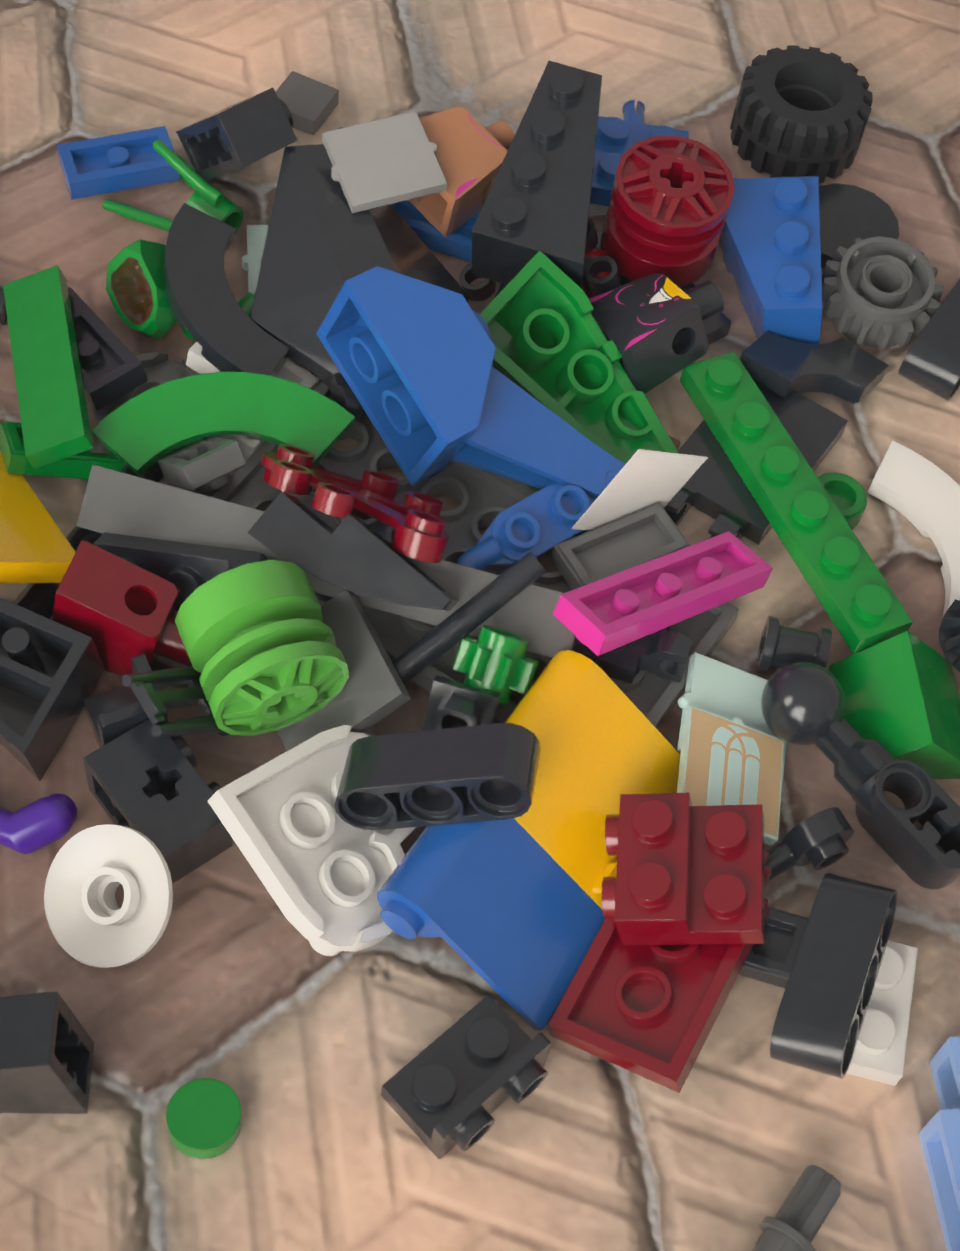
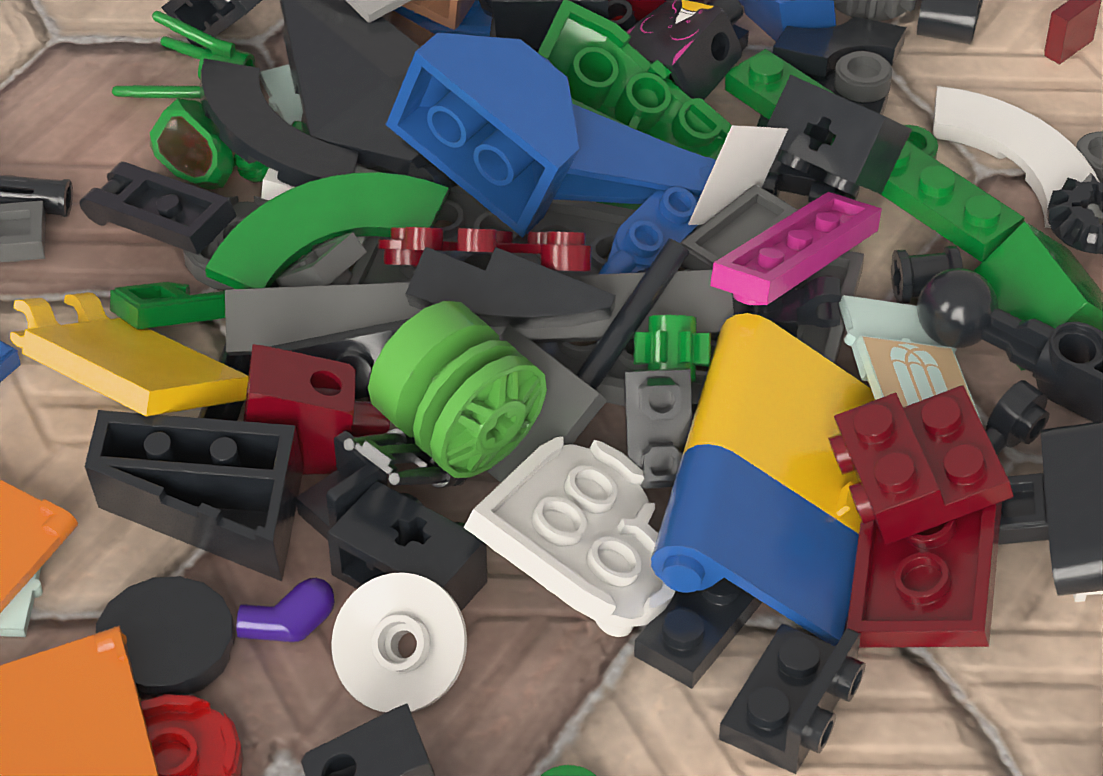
camera: 10 degrees left, 10 degrees down
green tile [3,265,93,469] -> none
blue plate [57,126,180,200] -> none
black beam [334,723,541,830] -> none
none -> black plate [634,578,763,689]
none -> black brick [766,75,912,196]
none -> dark grey tile [834,51,892,103]

